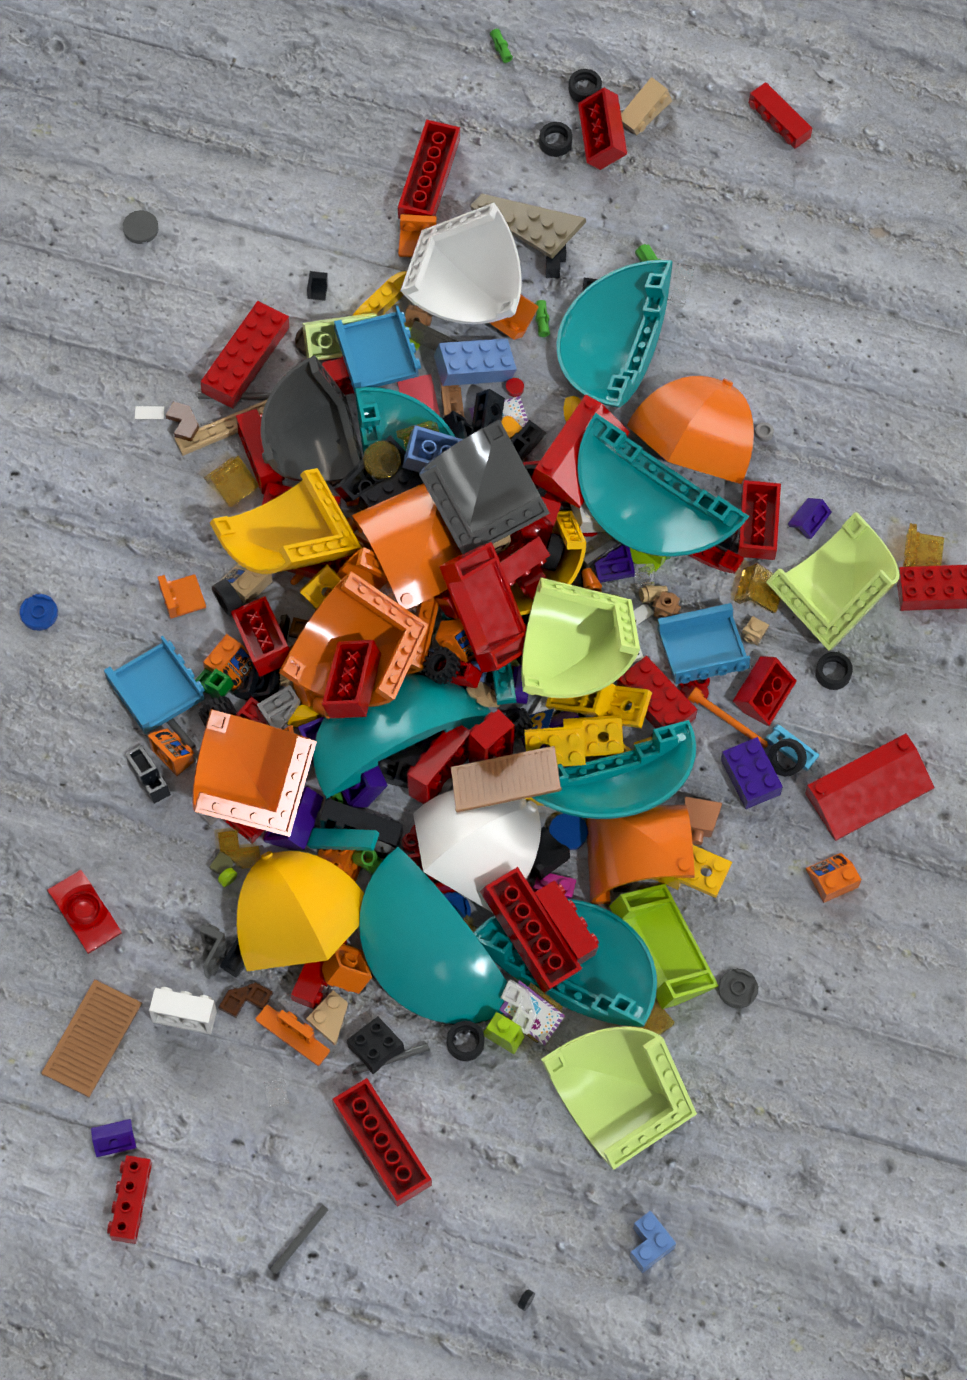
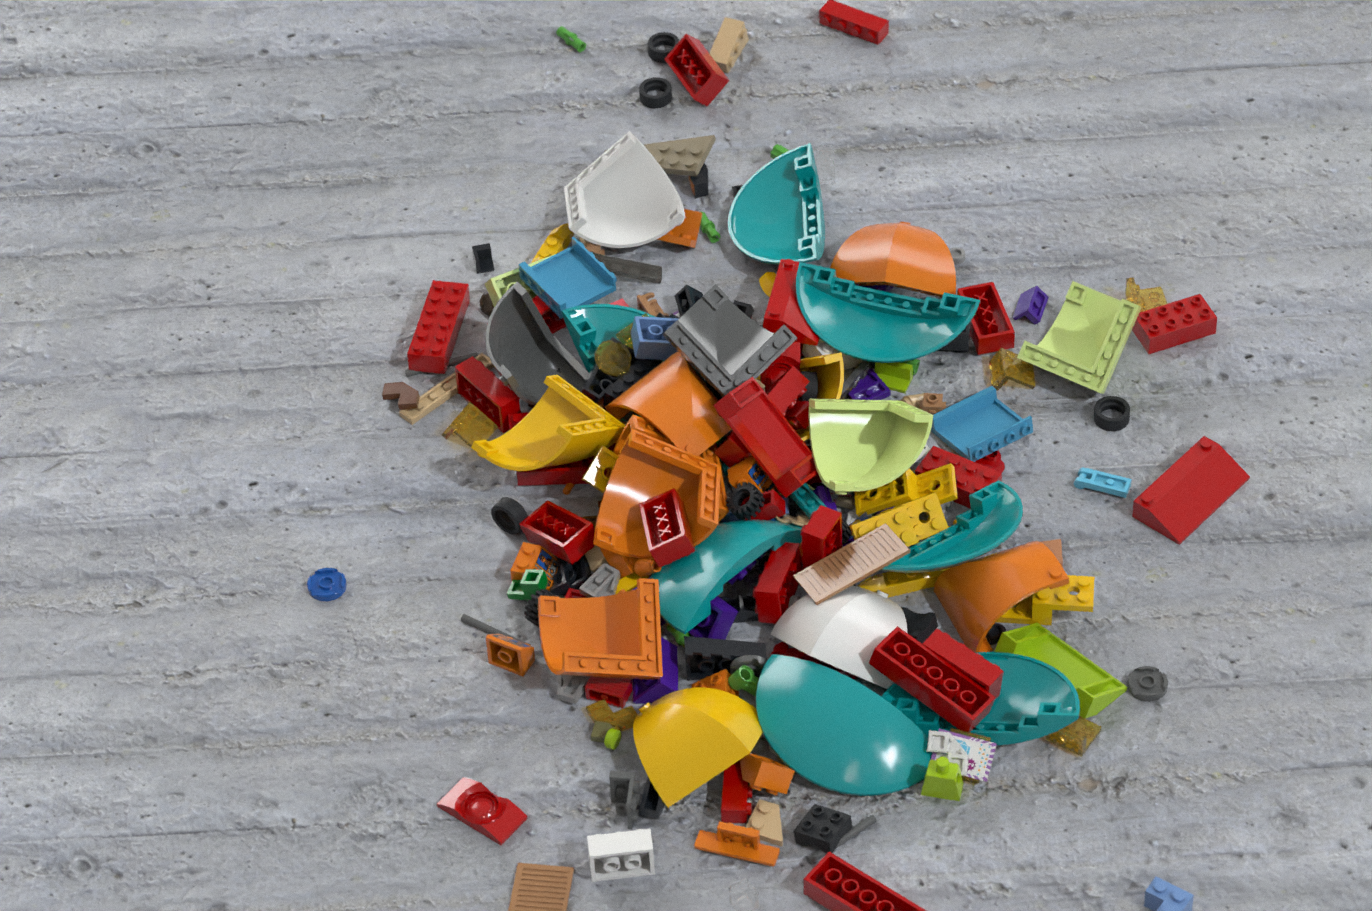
camera: 15 degrees left, 20 degrees down
dark azure panel [104,636,205,734] -> none
dark grey tile [123,210,159,244] -> none
black slope [125,745,171,804] -> none
white sticker [135,406,164,419] -> none
orange bracket [158,574,206,619] -> none
reddish brown tile [218,982,273,1018] -> none
tan slope [220,564,273,605] -> none
teal tile [307,828,380,851] -> none
red brick [398,119,460,219] -> none
orange bracket [398,214,437,257] -> none
medium blue brick [434,338,517,386] -> none
black tyre [446,1021,485,1061] -> none
red tile [506,378,524,397] -> none
yellowish green panel [541,1027,697,1170] -> none
blue tile [549,813,588,850] -> none
clear brick [634,563,656,588] -> none
red slope [688,547,744,574] -> none
orange piece [688,687,768,748] -> none
dark purple brick [721,737,783,809] -> none
red slope [733,656,797,726] -> none
tan bracket [741,616,769,646] -> none
black tyre [768,738,807,777] -> none
orange slope [806,853,862,903] -> none

